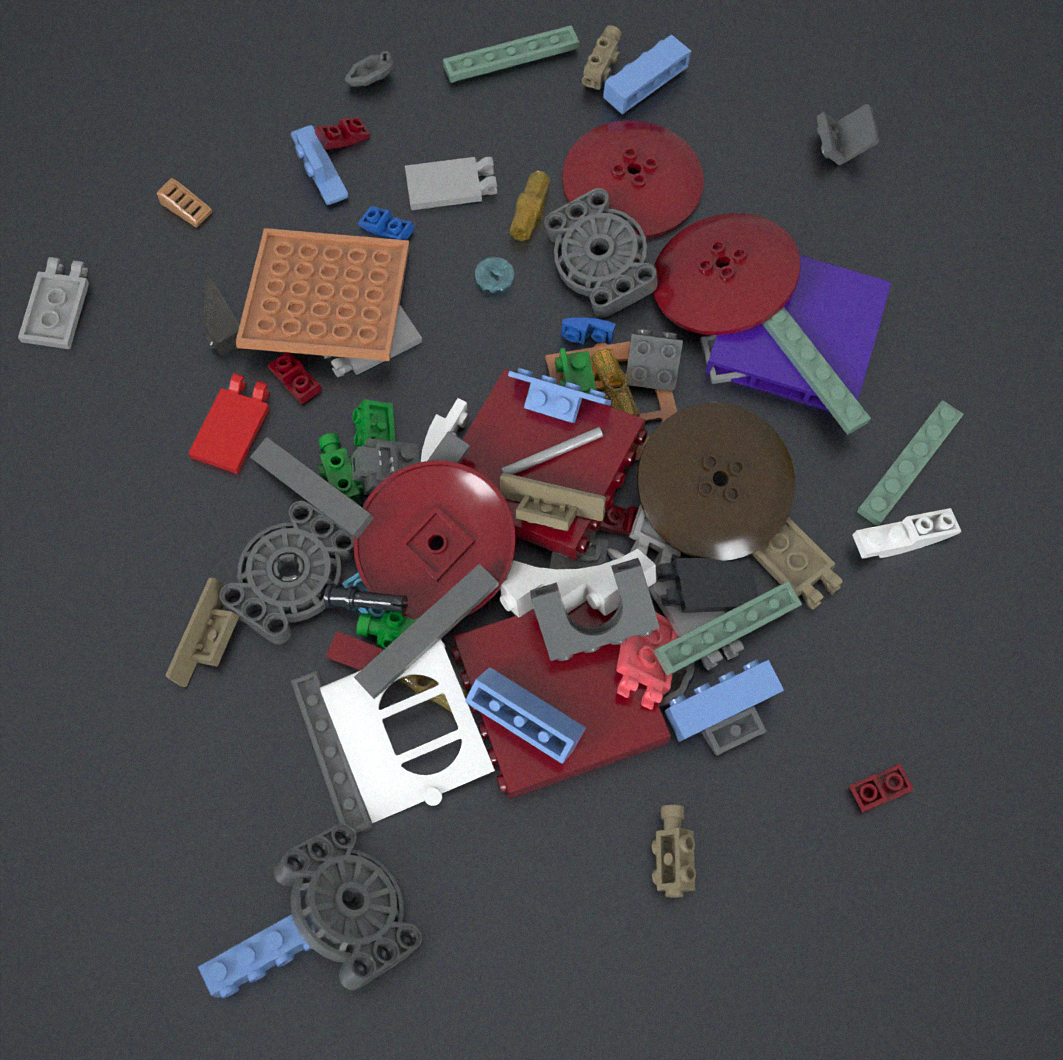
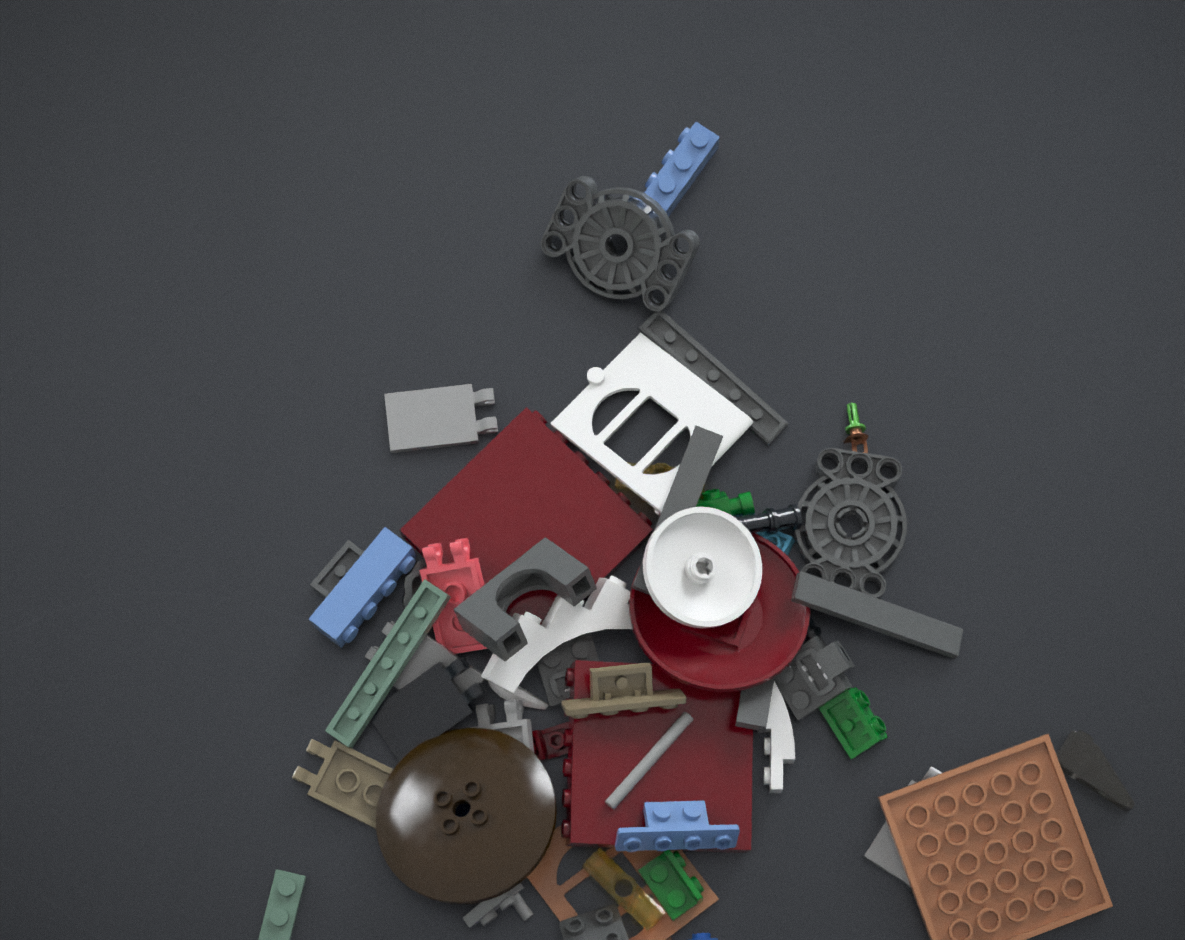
camera: 155 degrees right, 10 degrees up
dark tan bracket [166,577,239,687] -> none
red tile [188,373,270,474] -> none
dark red slope [268,352,322,405] -> none
green brick [317,433,364,504] -> none
dark red slope [326,632,383,671] -> none
medium blue brick [465,667,586,764] -> none
dark tan brick [652,805,696,898] -> none
dark red slope [849,763,914,813] -> none
white slope [852,508,961,559] -> none
none -> light grey tile [384,384,498,453]
none -> white dish [643,507,762,628]
none -> piece [843,403,869,453]

